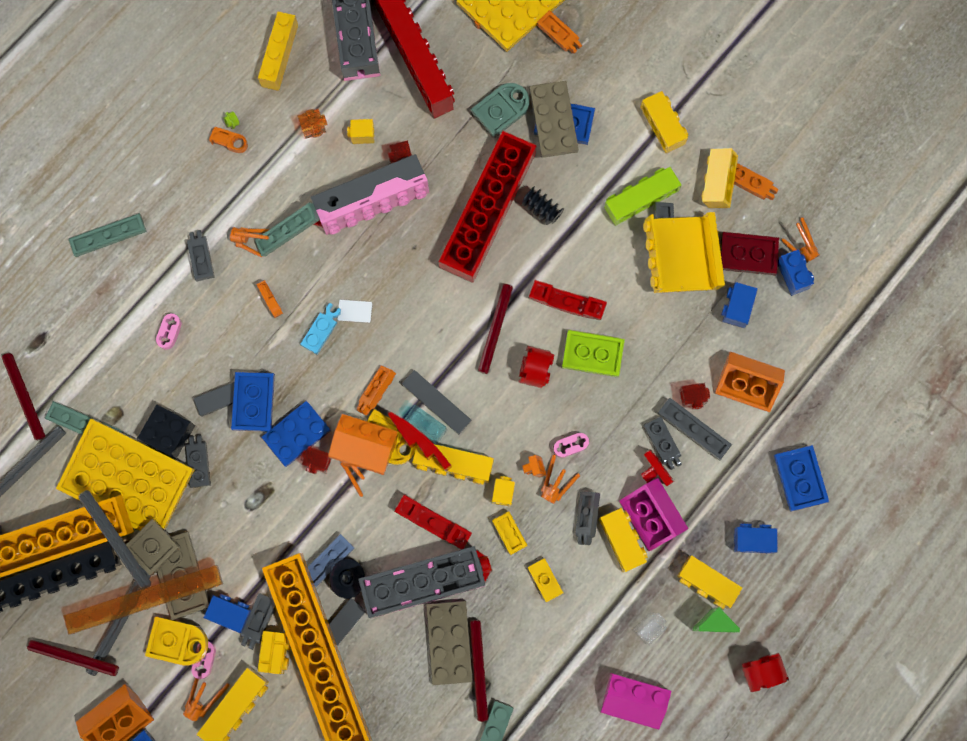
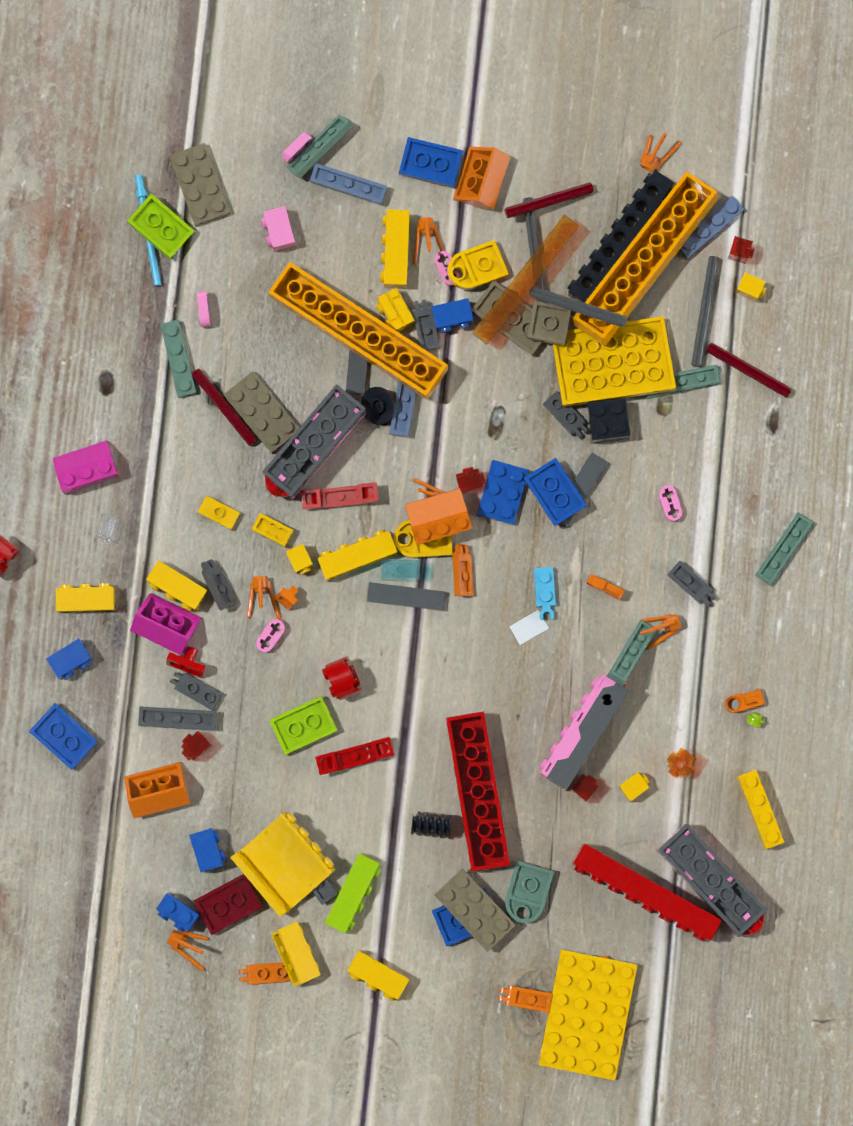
camera: 145 degrees right, 5 degrees up
red slope [388,412,452,472] -> none
dark red axle [478,284,513,374] -> none
bright green slope [693,607,740,632] -> none

